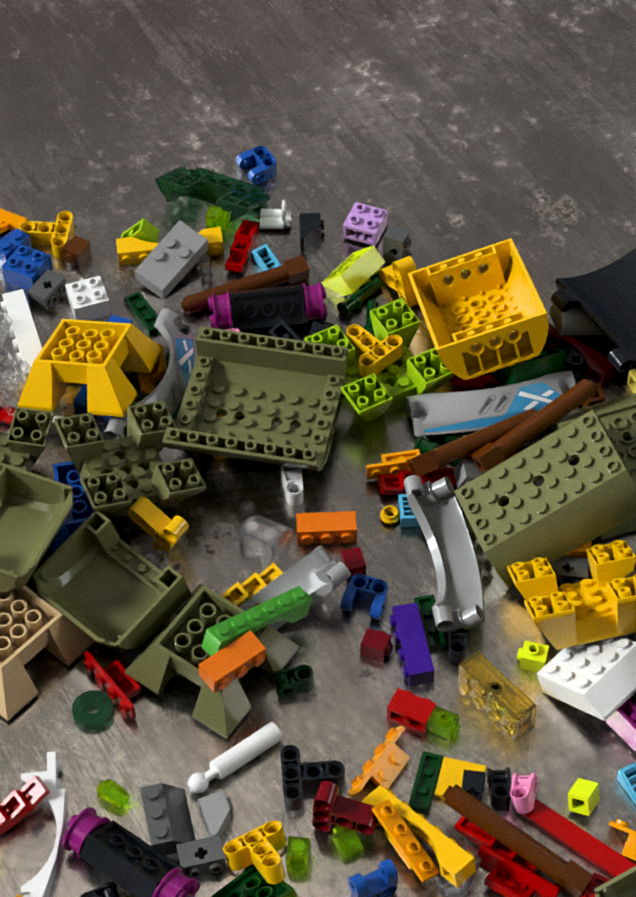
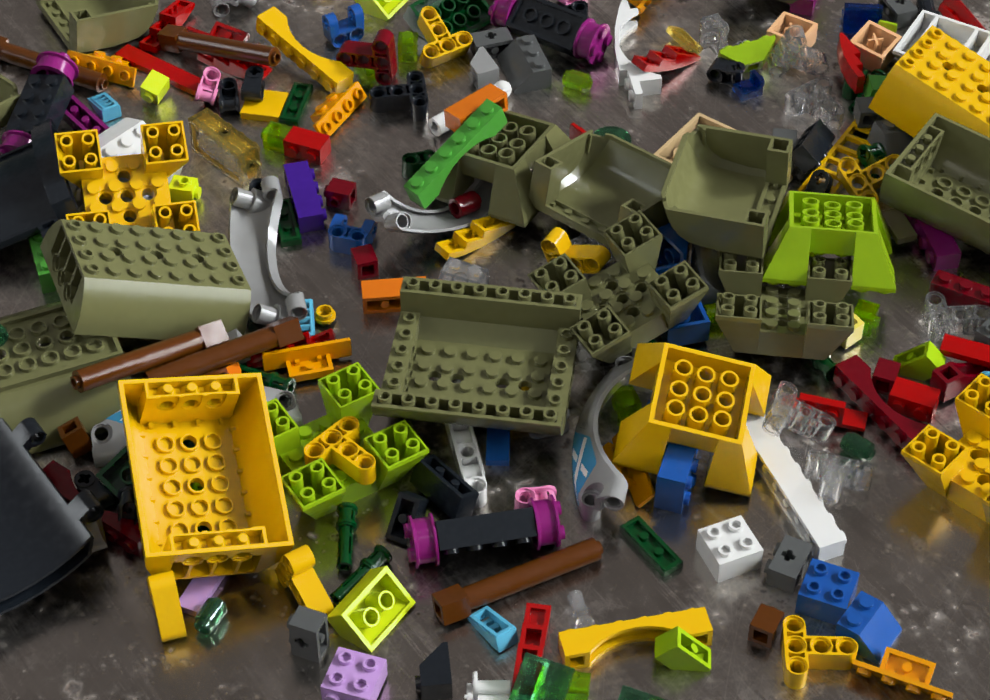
camera: 175 degrees right, 5 degrees down
light grey brick [135,220,208,300] -> none
light orange bracket [372,800,439,882] -> none

